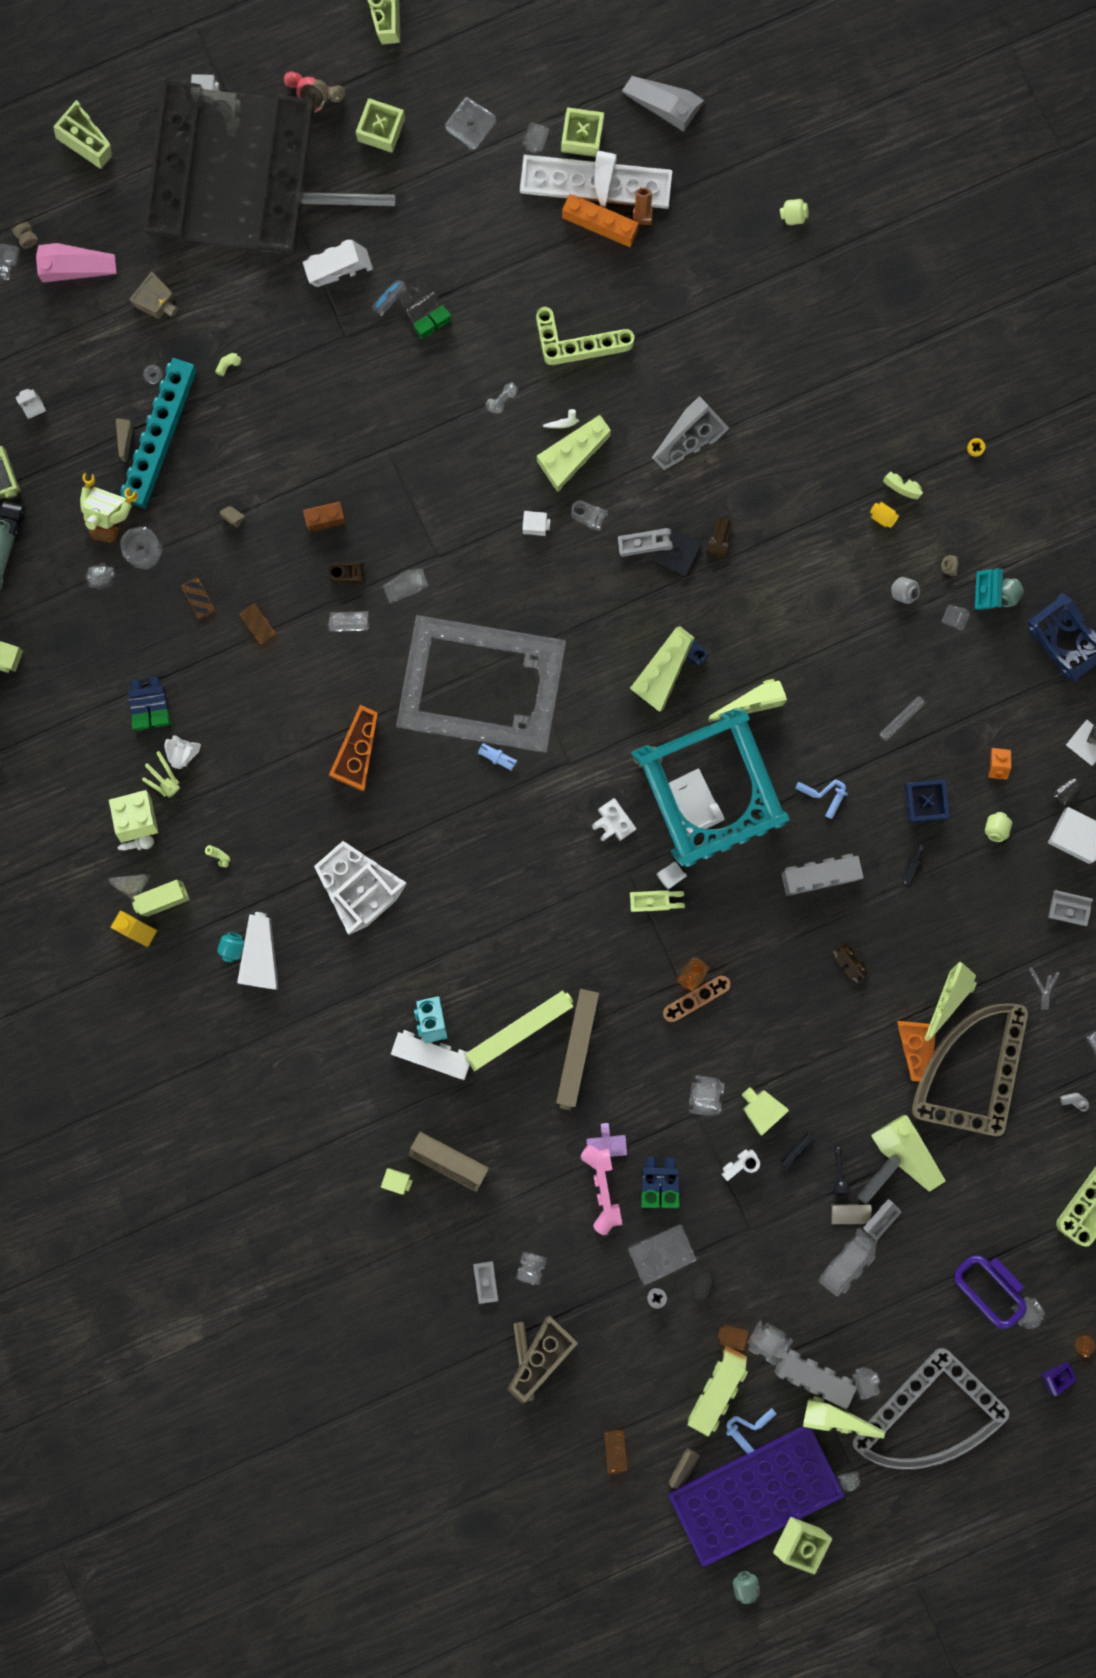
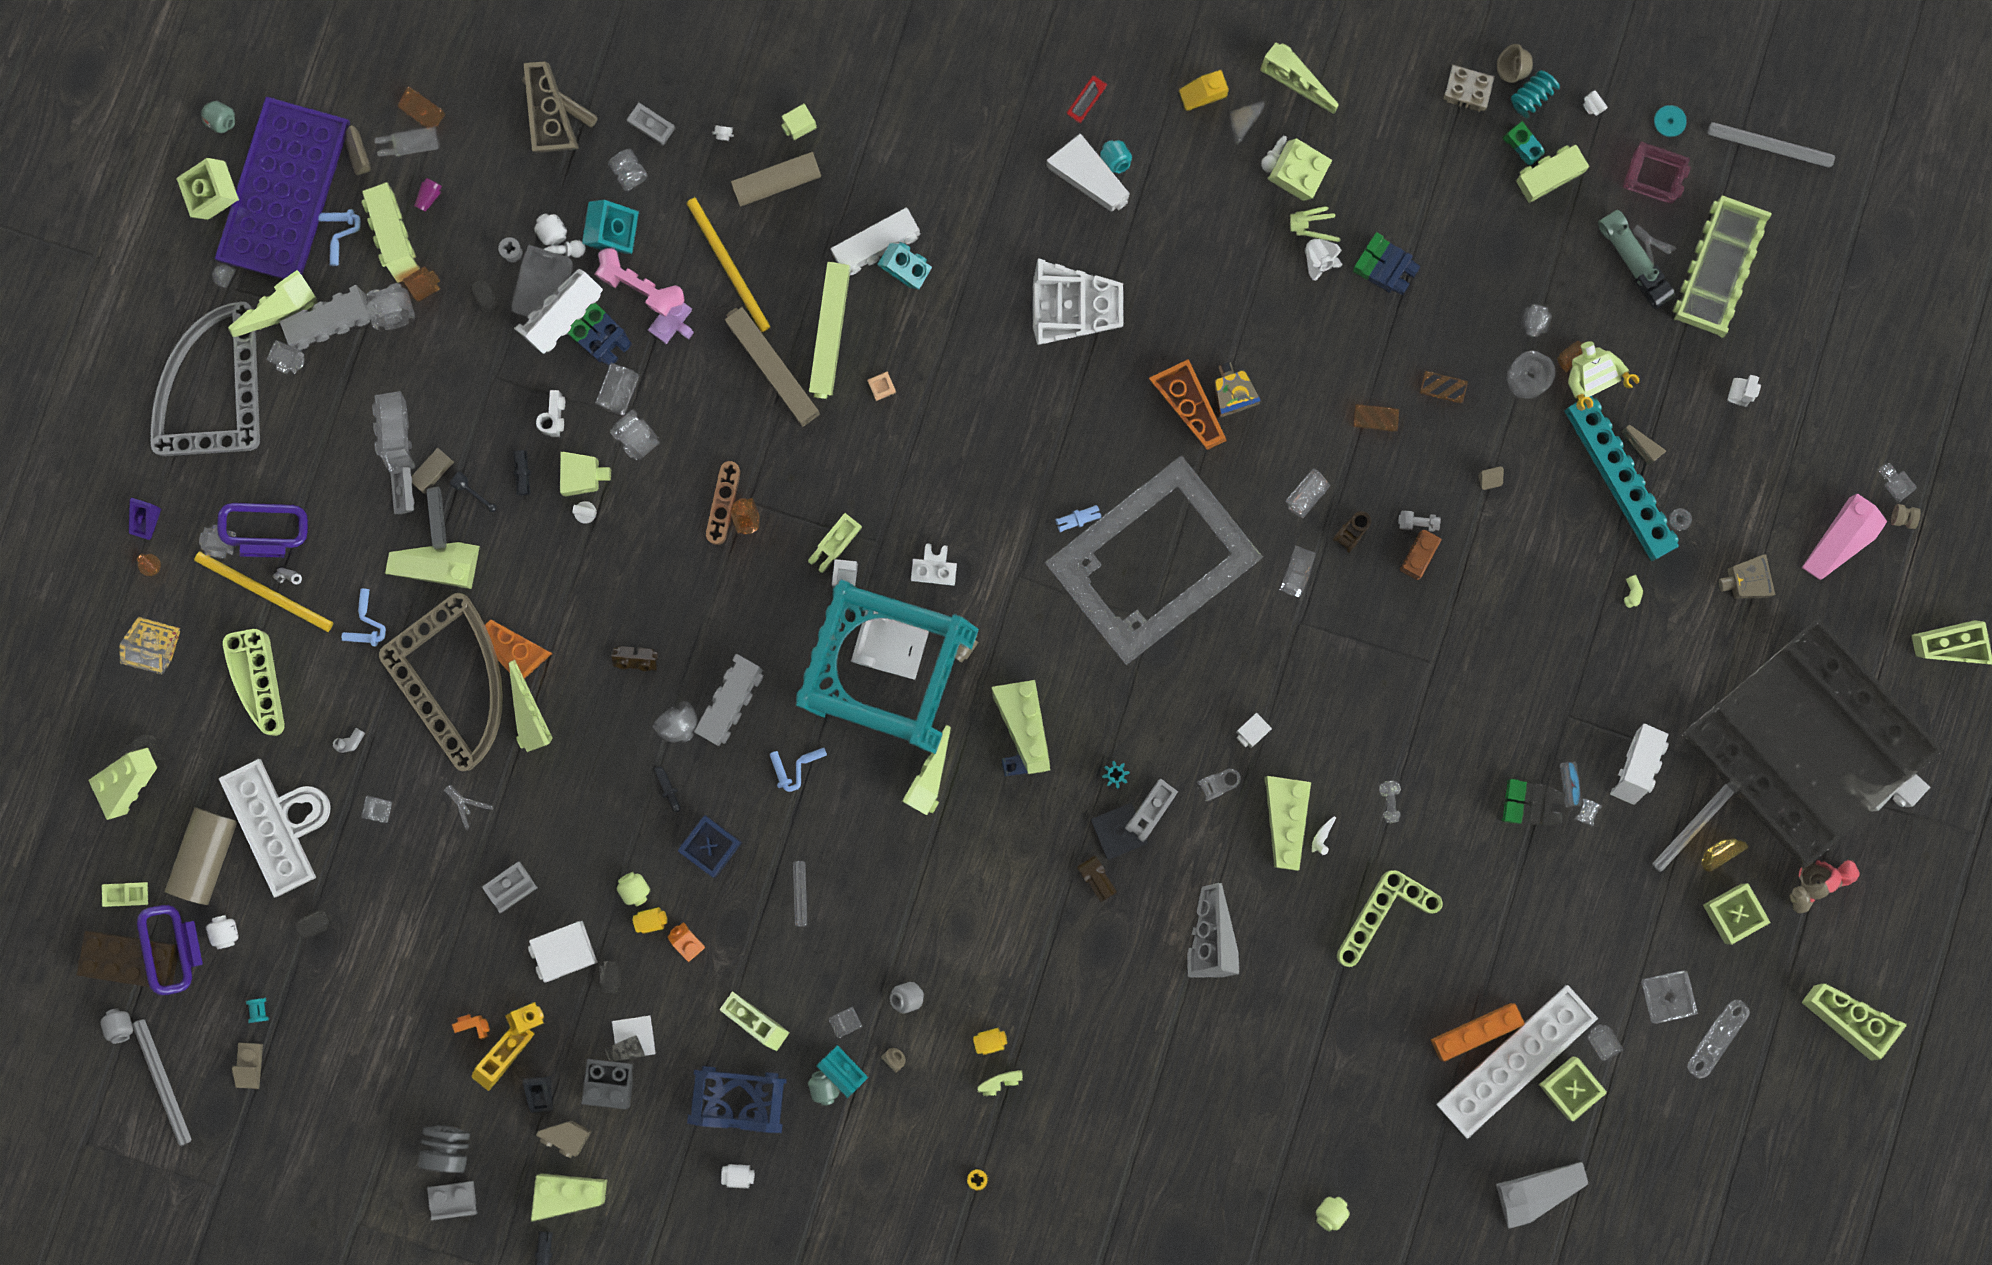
camera: 130 degrees right, 0 degrees up
yellowish green brick [132,880,190,917] -> none
yellowish green arm [205,845,230,868] -> none
white piece [594,151,617,208] -> none
dark orange piece [633,187,652,225] -> none
none -> yellow piece [194,551,333,632]
none -> light grey arm [273,567,302,584]
none -> light blue piece [342,589,386,647]
none -> clear hinge [375,126,440,157]
none -> magenta cone [414,178,442,212]
none -> white wedge [514,269,603,354]
none -> white head [535,214,567,246]
none -> white bar [543,240,585,257]
none -> white plate [572,501,596,523]
none -> teal slope [582,200,639,254]
none -> clear hinge [596,363,639,416]
none -> yellow brick [633,907,667,934]
none -> clear cylinder [653,701,698,743]
none -> yellow piece [686,198,770,332]
none -> white plate [712,125,734,141]
none -> yellowish green slope [720,992,789,1051]
none -> light nougat tile [868,372,896,401]
none -> sticker [1067,76,1107,122]
none -> teal gear [1102,761,1130,789]
none -> torso [1214,362,1261,418]
none -> yellowish green wedge [1261,43,1339,114]
none -> light grey bar [1398,511,1441,532]
none -> clear bush [1575,798,1602,826]
none -> clear plate [1687,1000,1749,1078]
none -> clear yellow slope [1701,838,1749,871]

